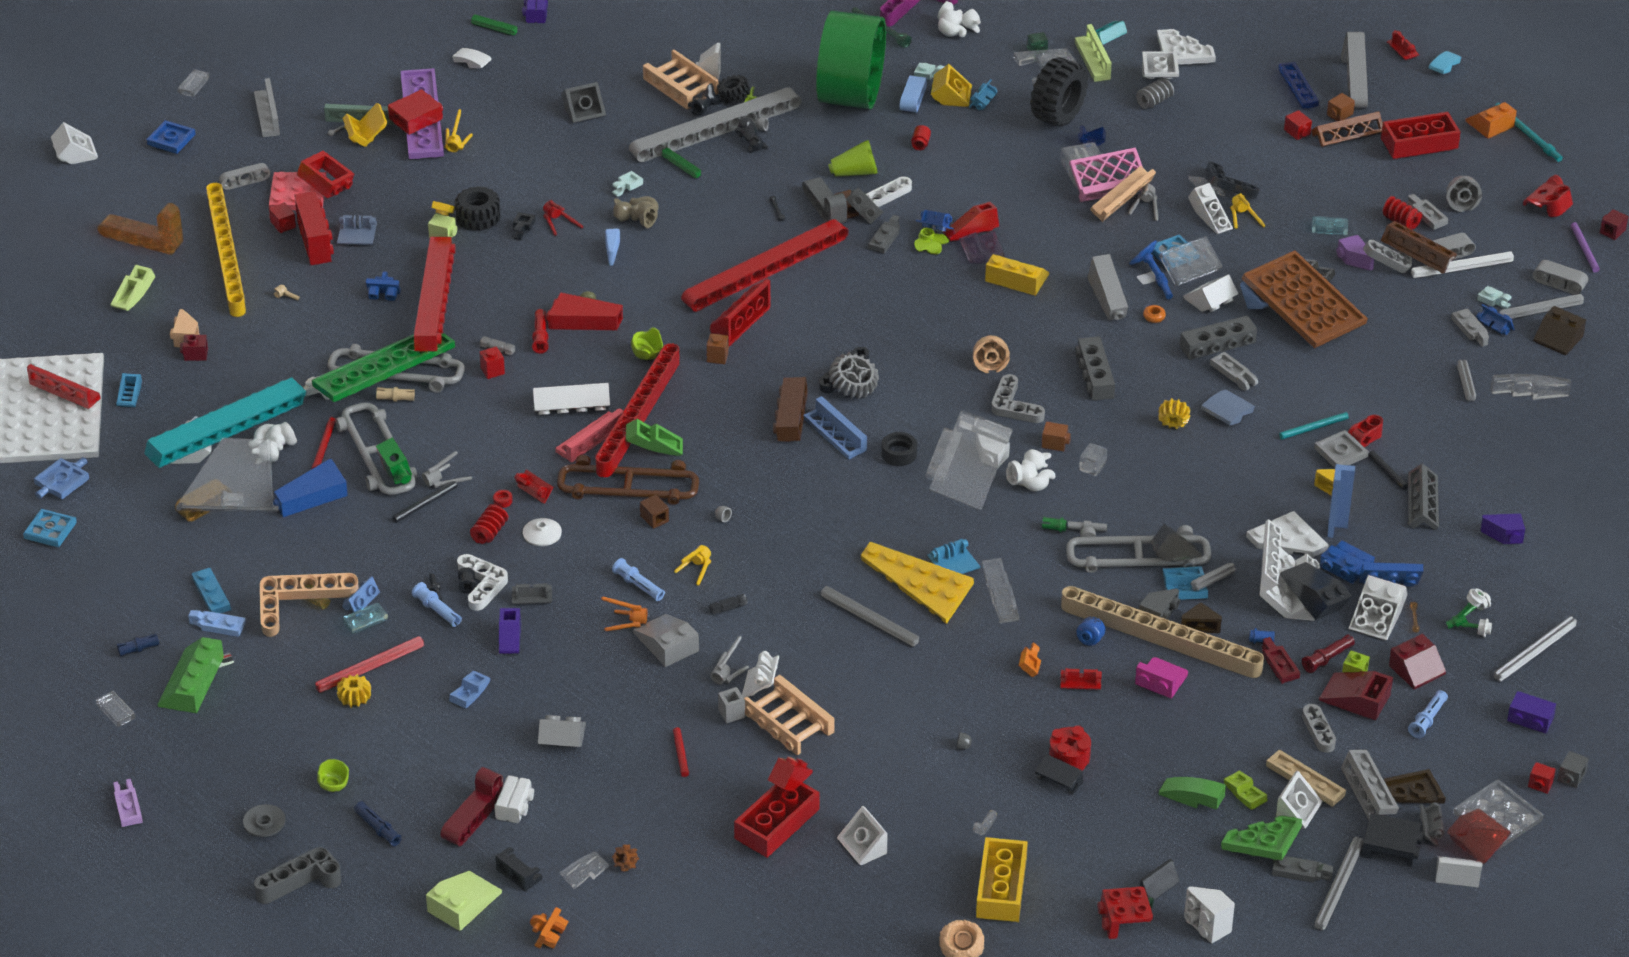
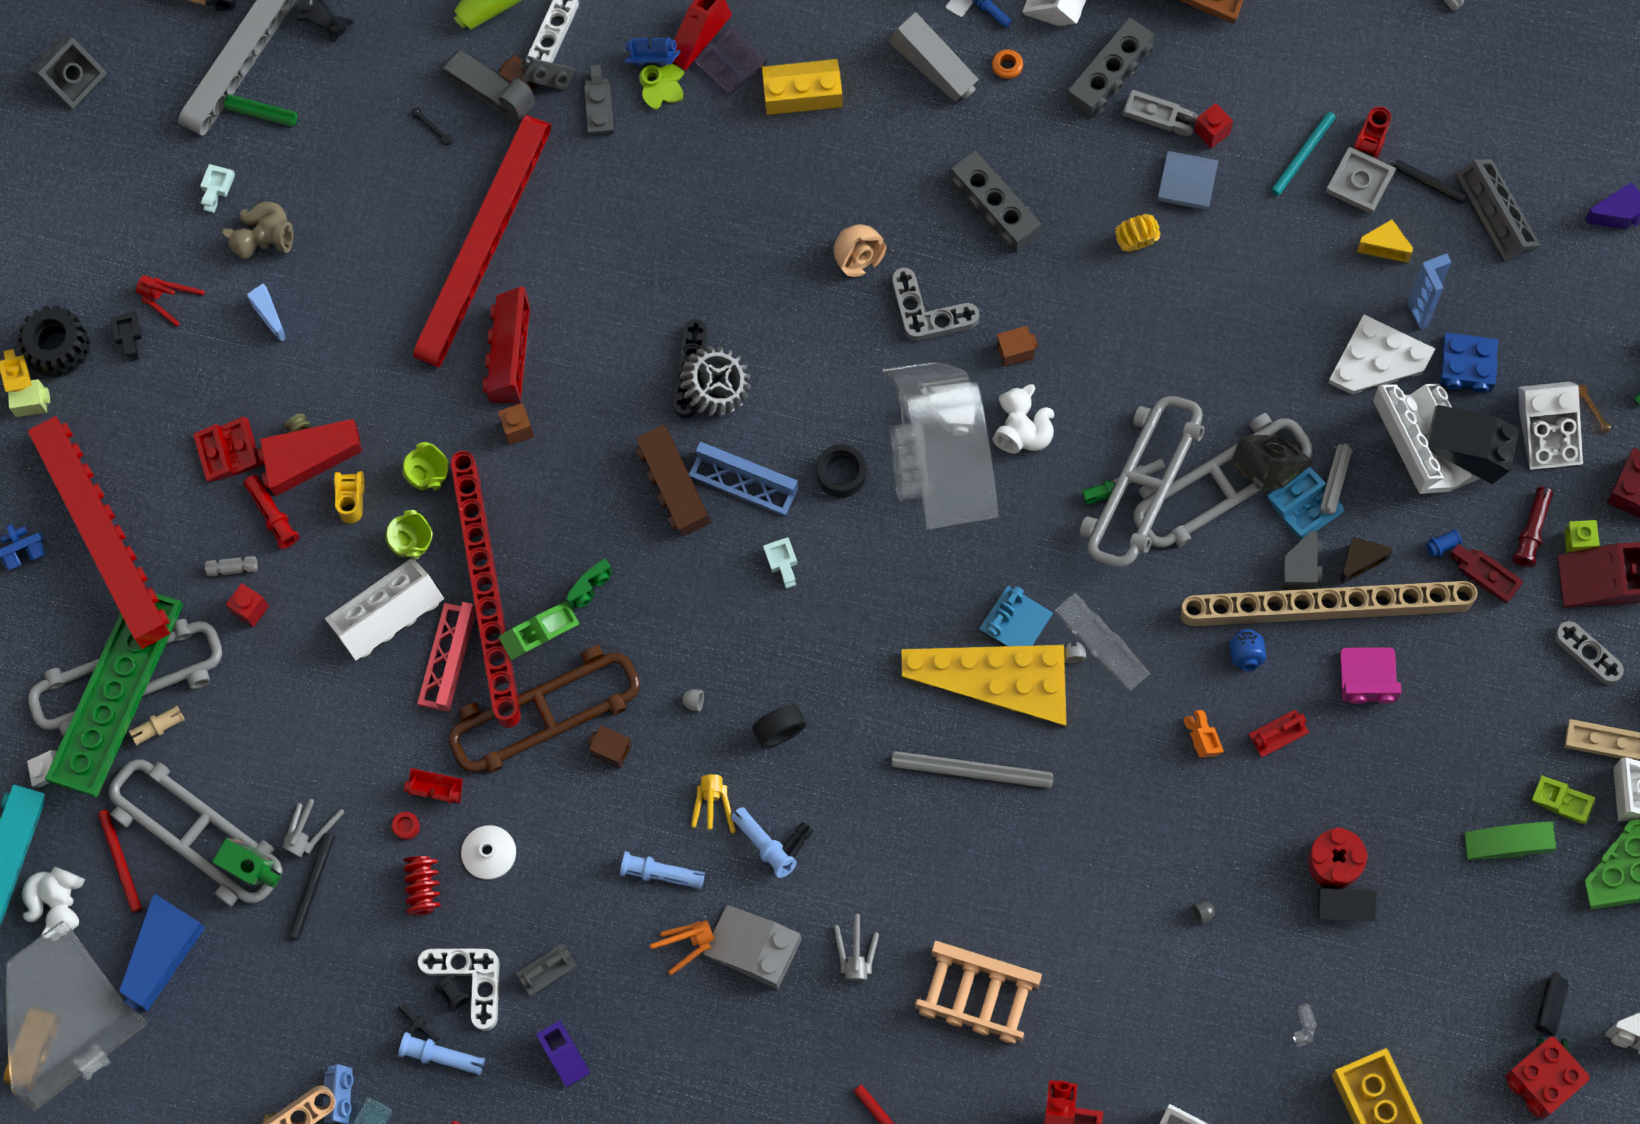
camera: 25 degrees left, 30 degrees up
light grey brick [718,687,745,724] -> none
white hinge [742,651,779,698] -> none
clear brick [1079,443,1107,476] -> none
blue plate [1359,562,1423,587] -> none
none -> red slope [193,416,262,482]
none -> yellow piece [334,471,365,524]
none -> lime cap [385,510,433,560]
none -> green slope [567,558,613,609]
none -> light blue pin [731,807,797,878]
none -> black tyre [752,704,806,748]
none -> light aqua plate [763,537,797,589]
none -> light grey hinge [1064,642,1086,663]
none -> light grey bar [1080,396,1204,567]
none -> red brick [1194,103,1233,149]

